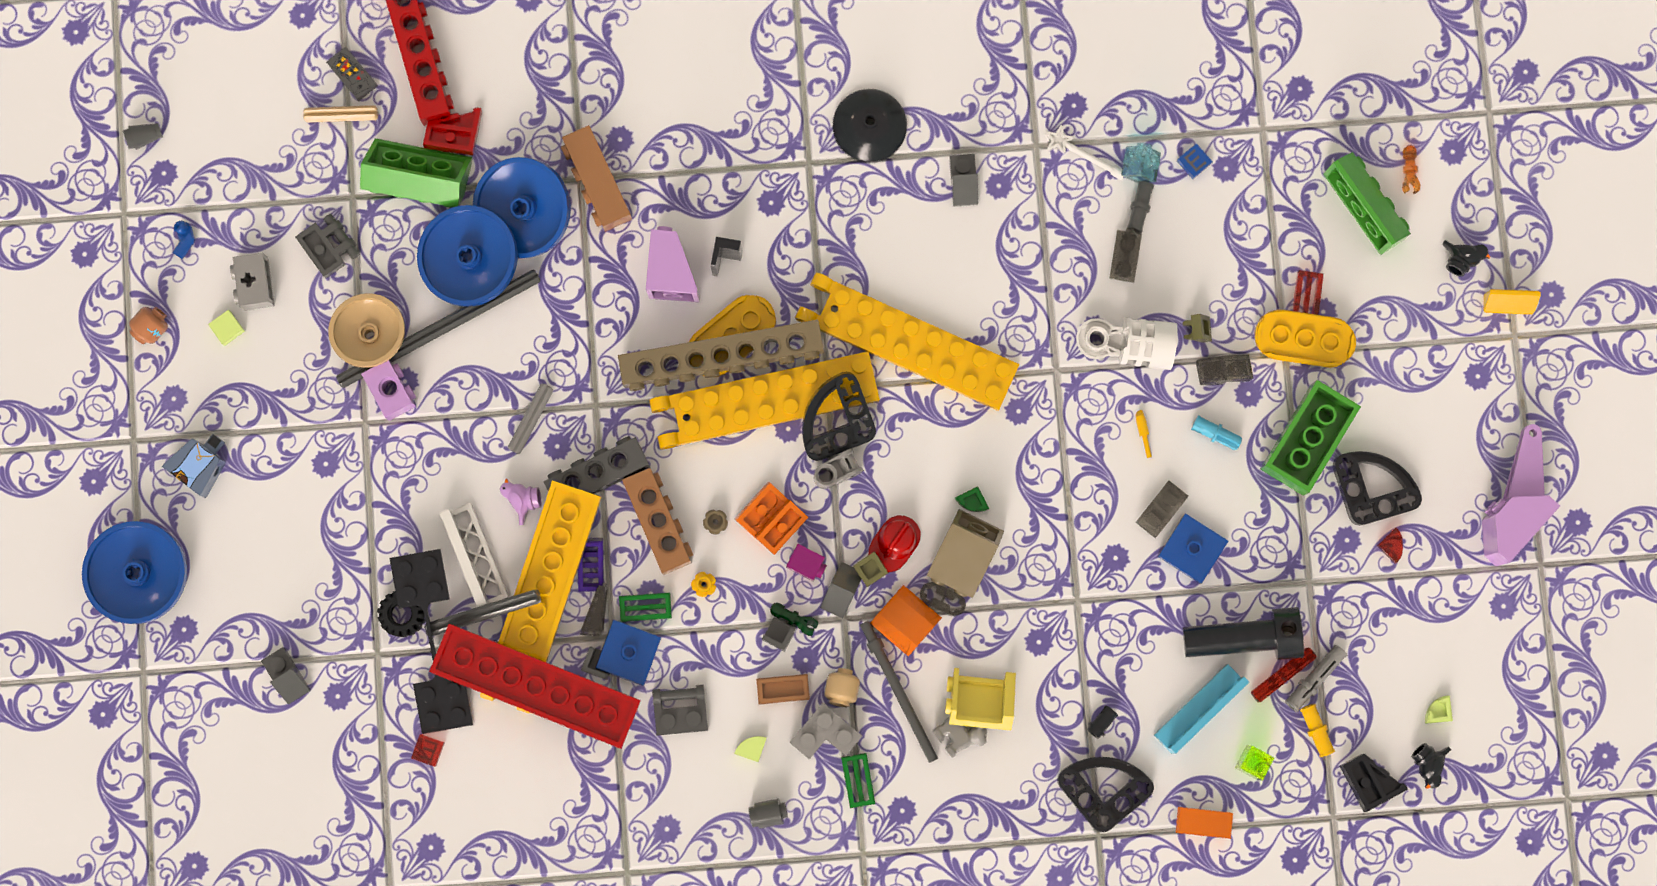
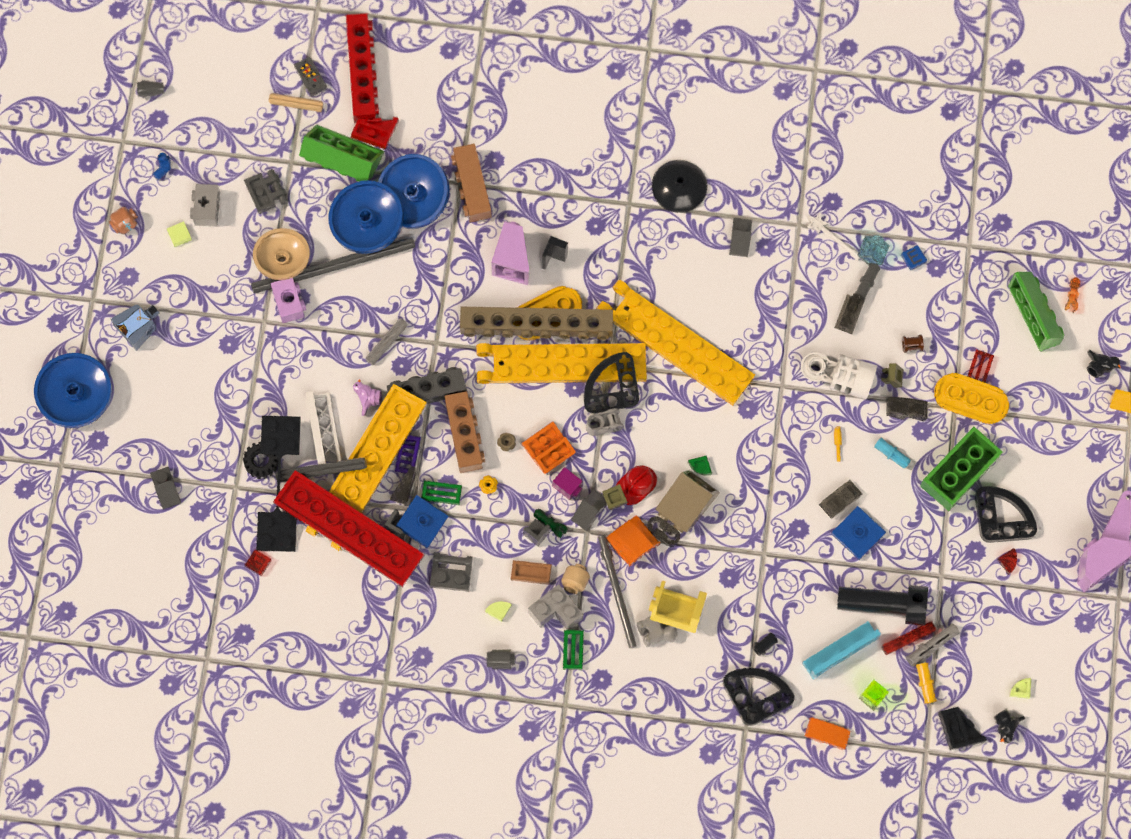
camera: 10 degrees right, 10 degrees down
none -> reddish brown bush [902,334,924,353]

